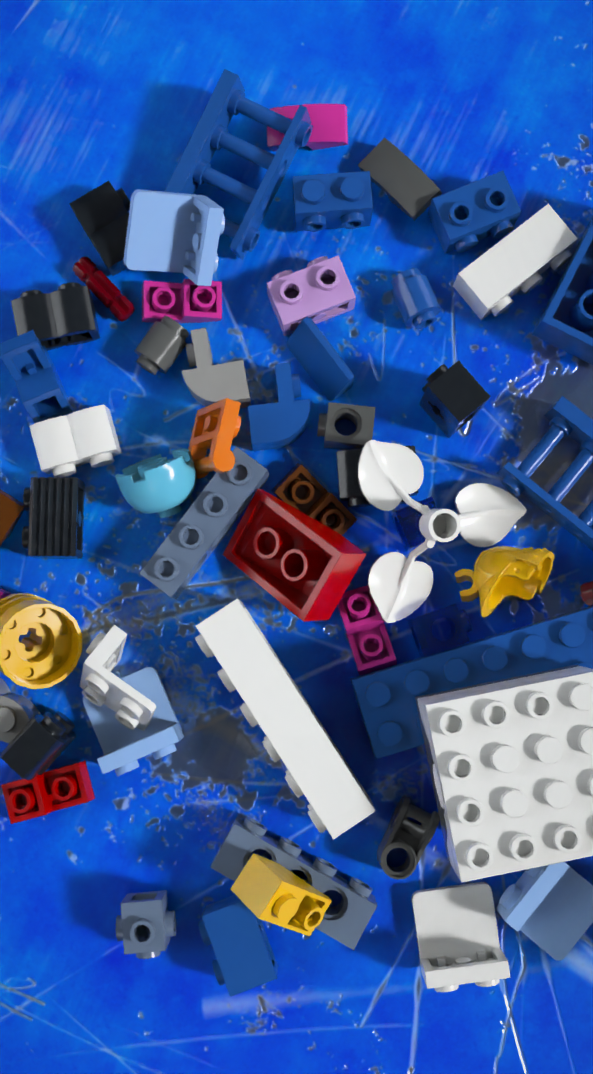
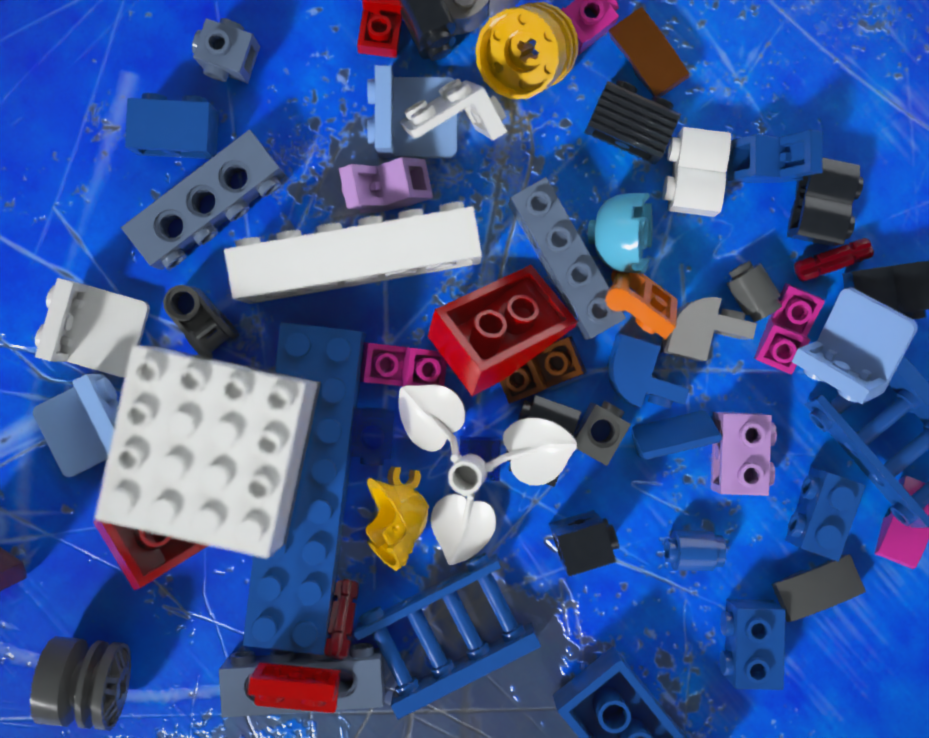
camera: 115 degrees right, 5 degrees up
yellow slope [230,853,332,936] -> none
white brick [453,204,578,320] -> none
none -> lavender brick [339,157,433,214]

